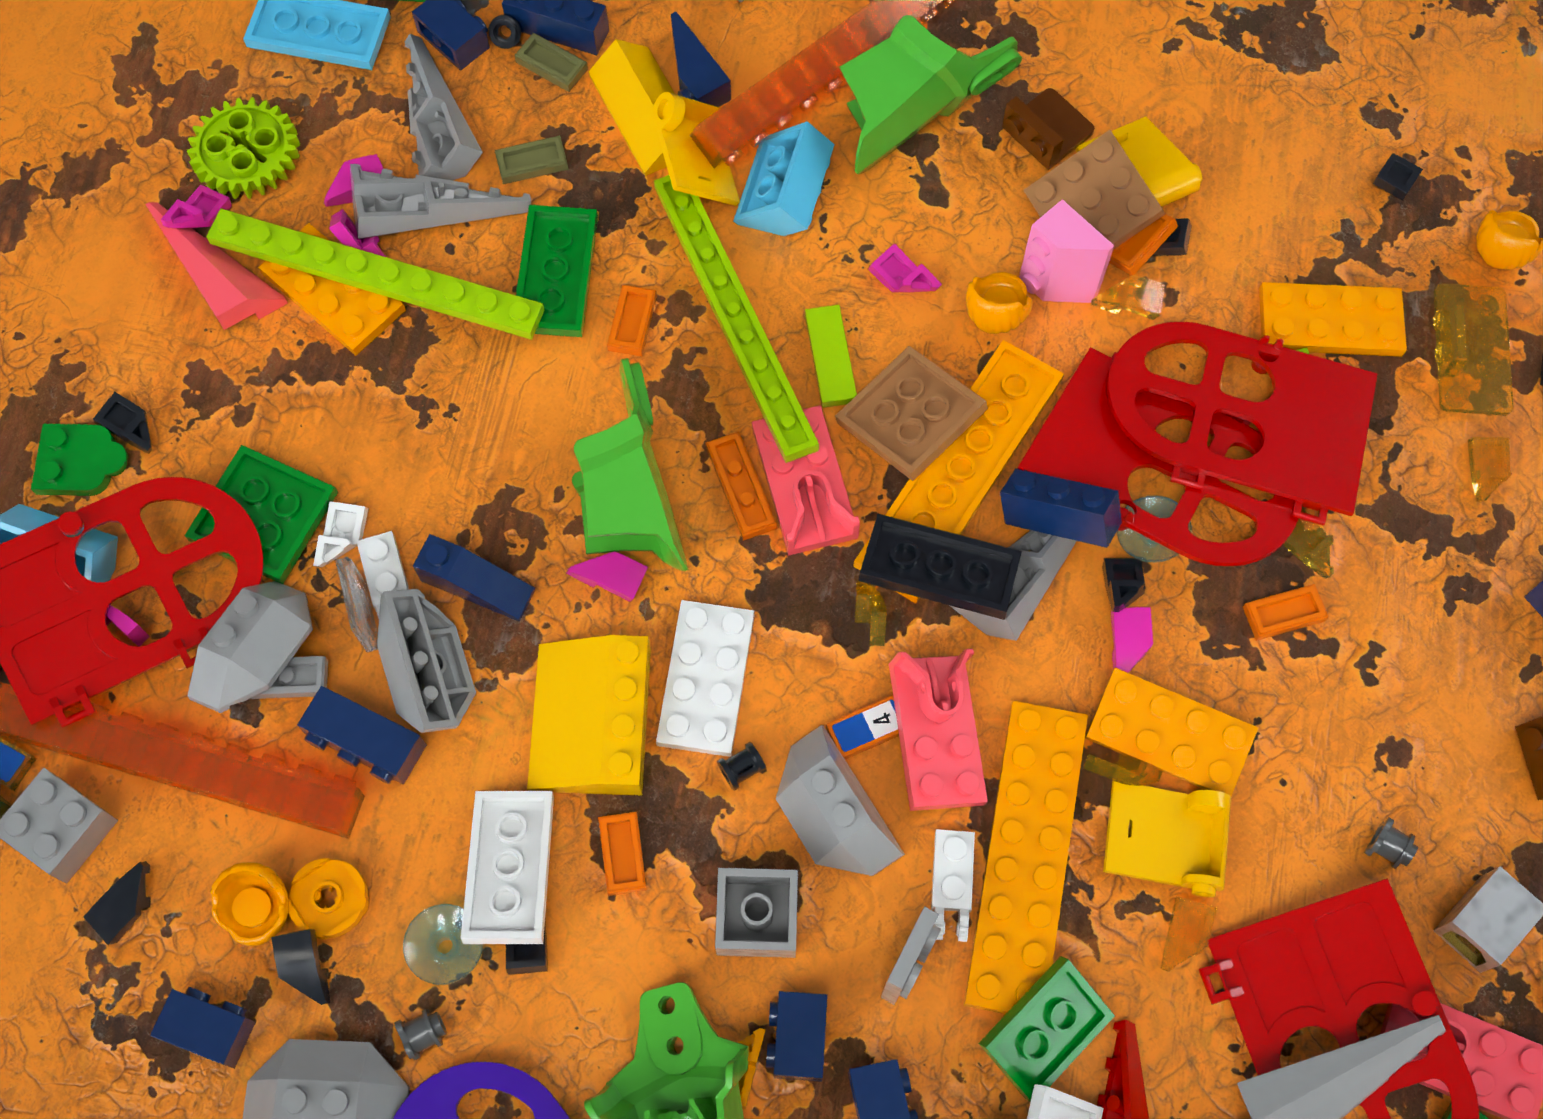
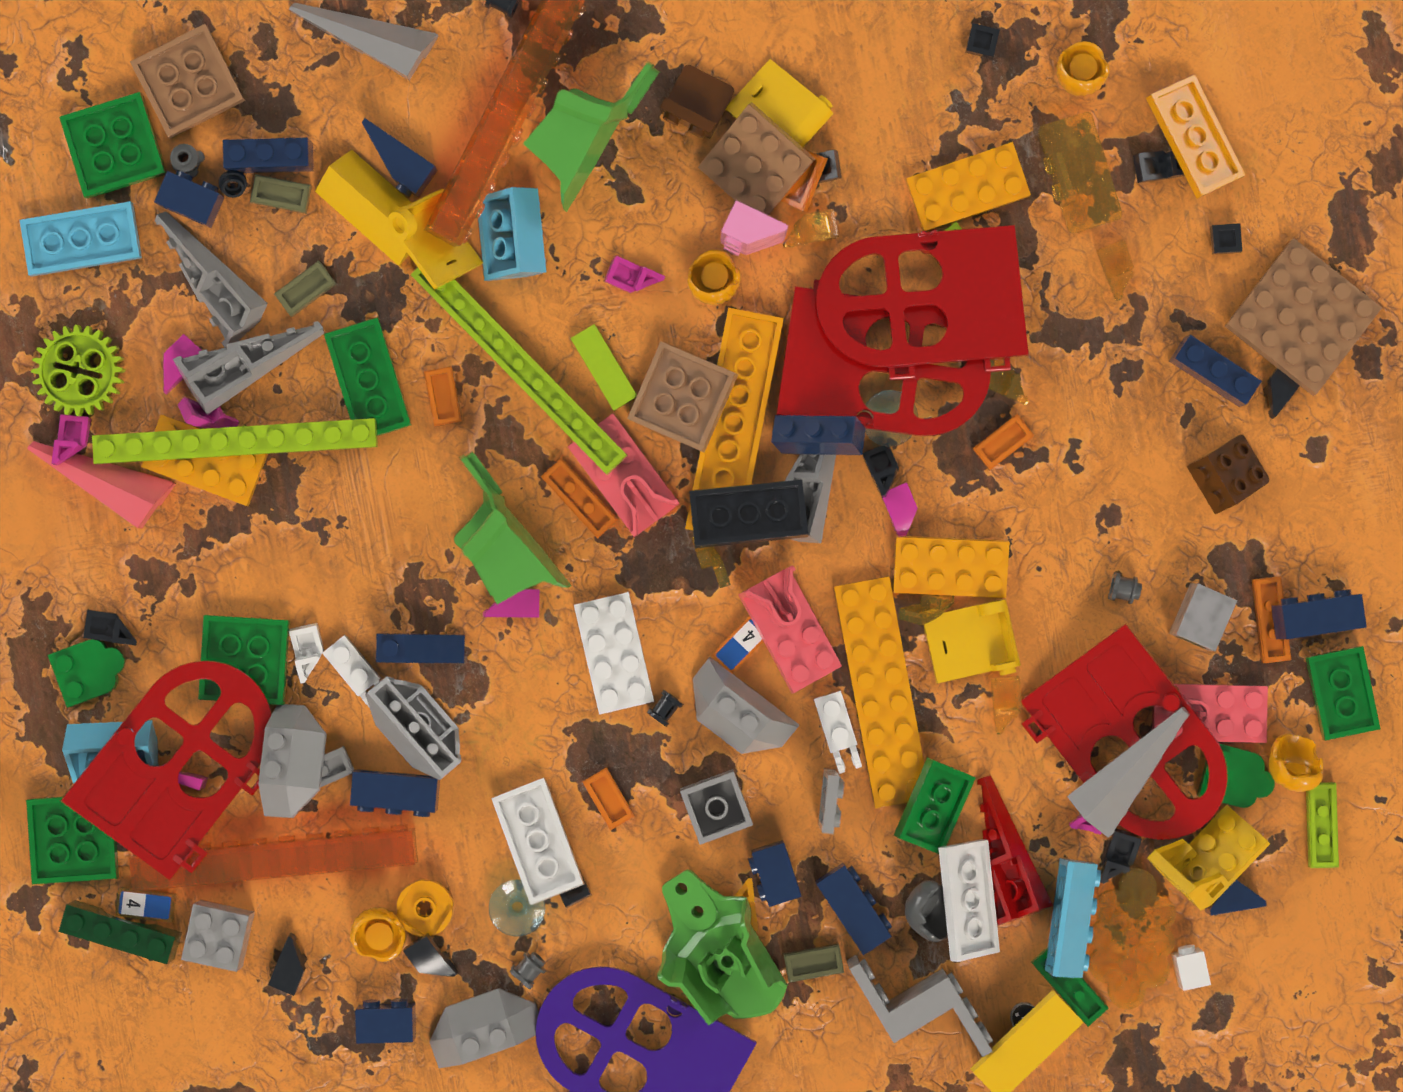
camera: 20 degrees left, 20 degrees up
clear tile [335,557,378,652] -> none
yellow slope [527,635,651,795] -> none

